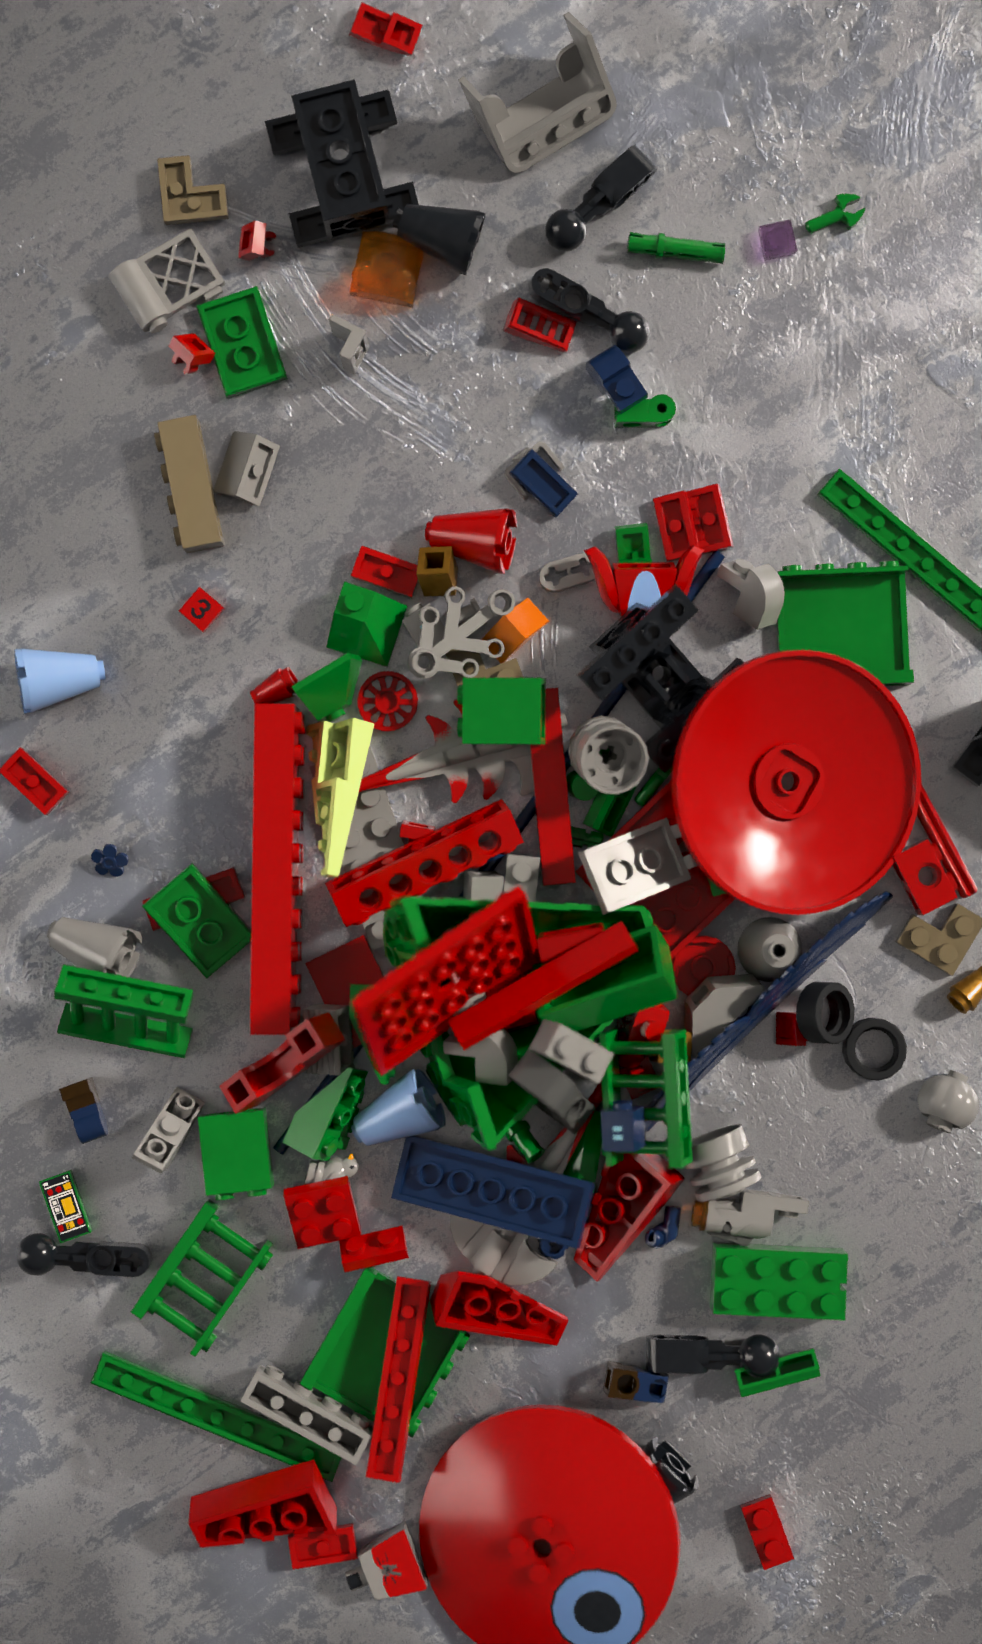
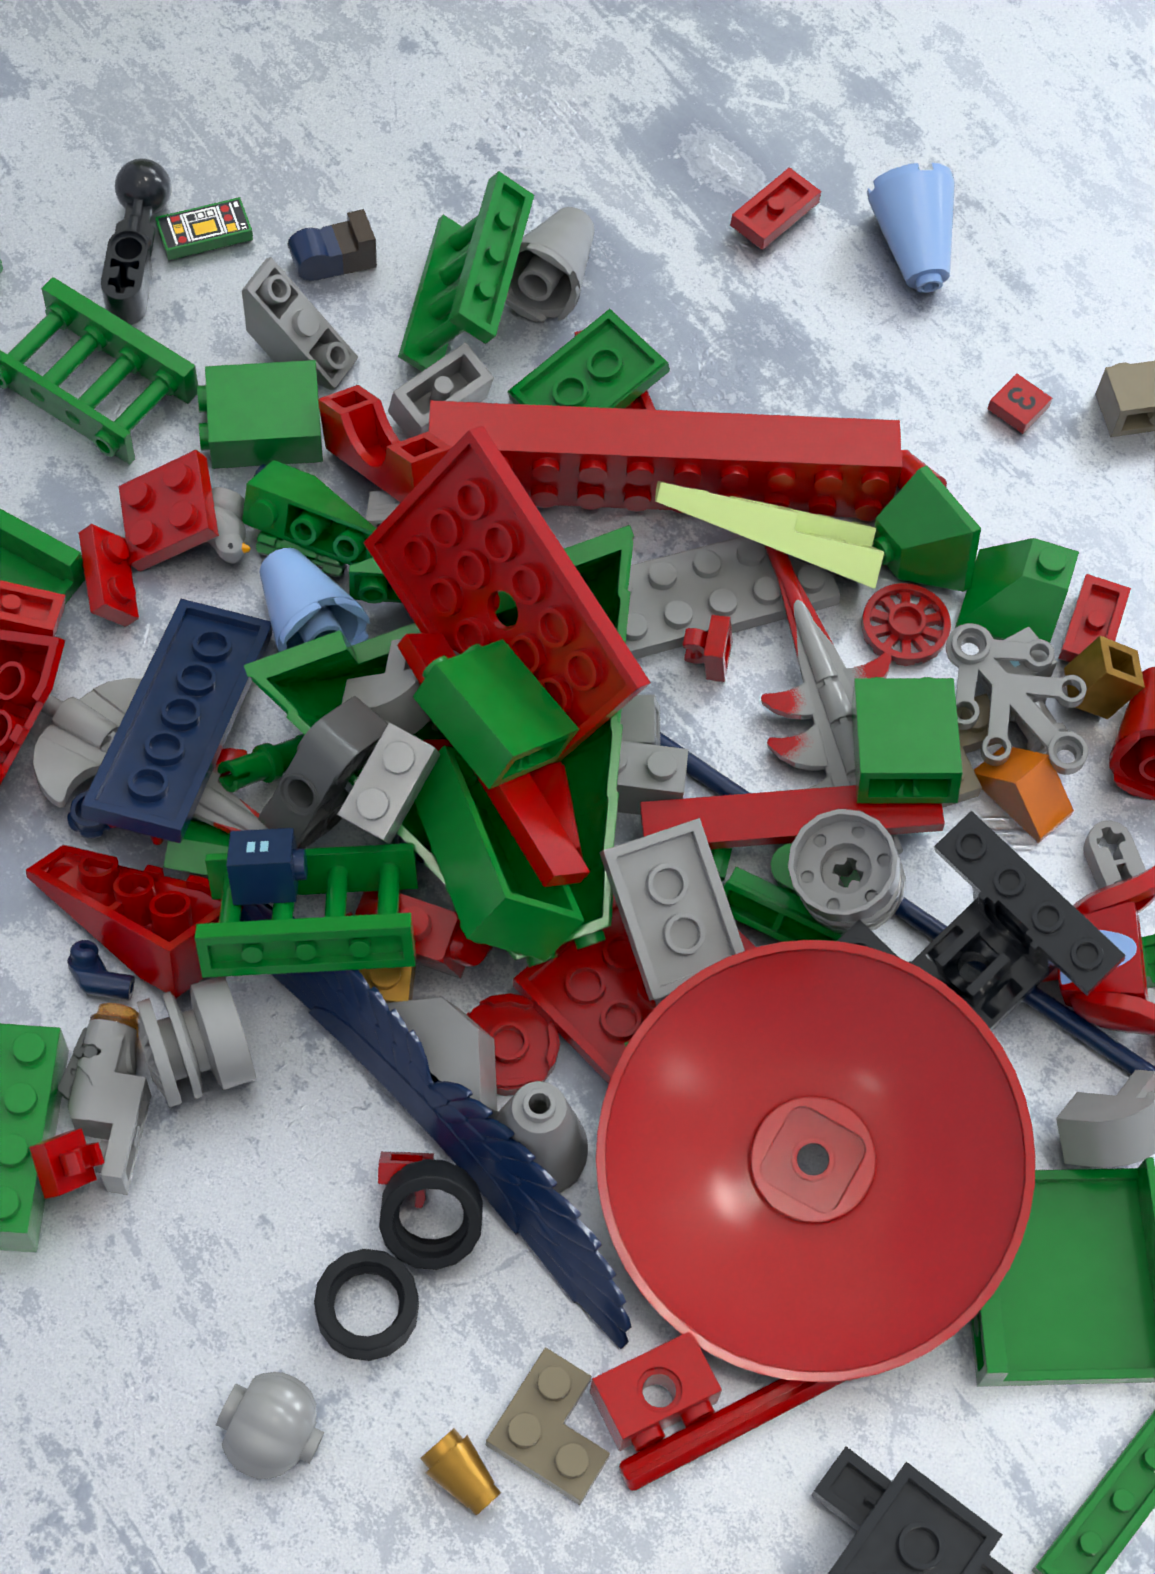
camera: 80 degrees right, 25 degrees down
dark blue plant [91,844,129,877] -> none
red brick [325,799,524,927] -> none
none -> red tile [29,1128,105,1199]
none -> light grey brick [388,342,494,438]
none -> green brick [413,639,579,789]

